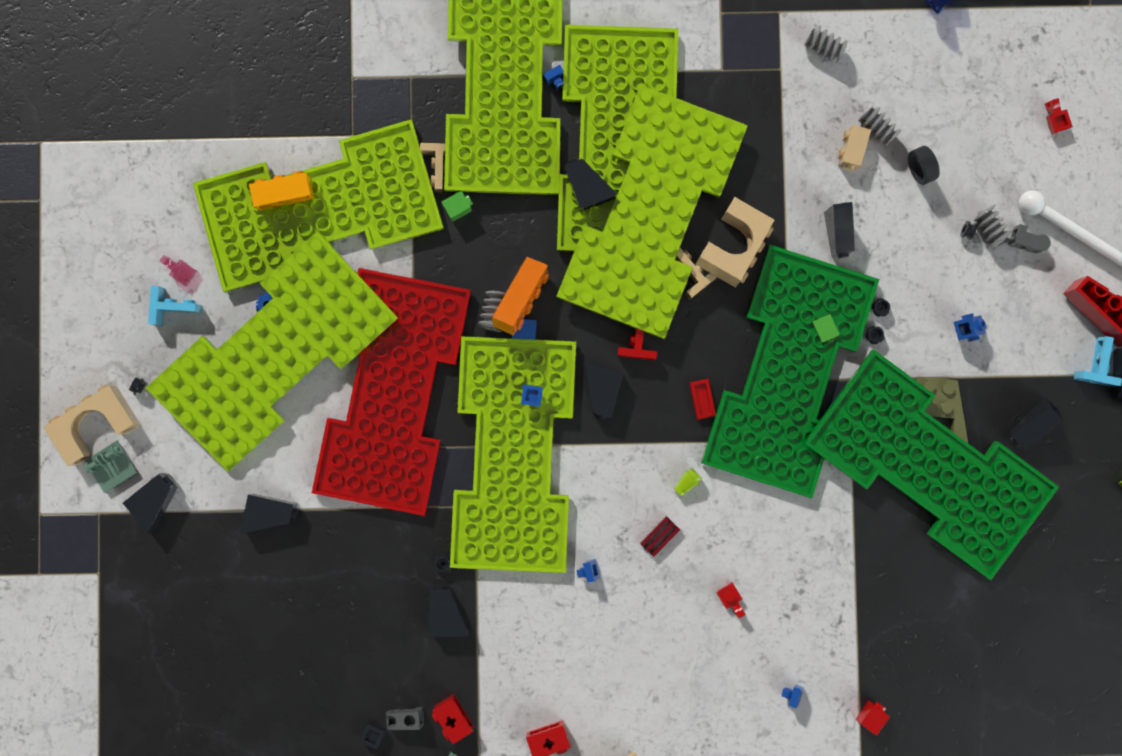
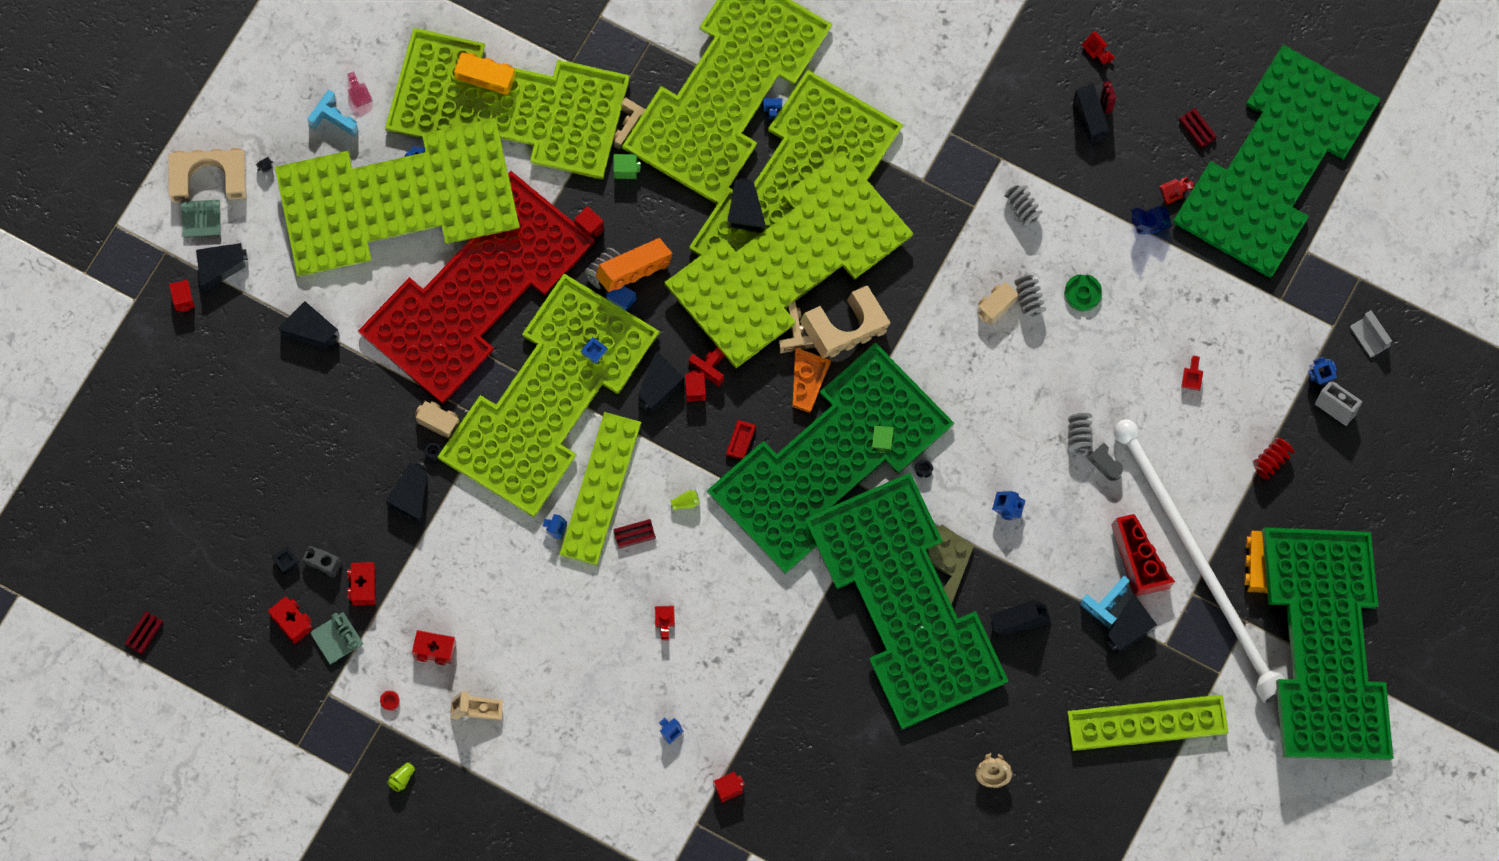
camera: 25 degrees right, 15 degrees down
black slope [824,202,855,259] -> none
black plate [871,298,890,317] -> none
black tyre [908,146,940,185] -> none
black bush [960,221,977,240] -> none
none -> red brick [169,280,195,312]
none -> tan brick [415,401,460,439]
none -> lime plate [560,412,641,566]
none -> red brick [574,206,604,238]
none -> red brick [685,371,706,402]
none -> orange wing [793,347,831,414]
none -> tan hair [976,754,1012,788]
none -> green tile [1064,274,1102,312]

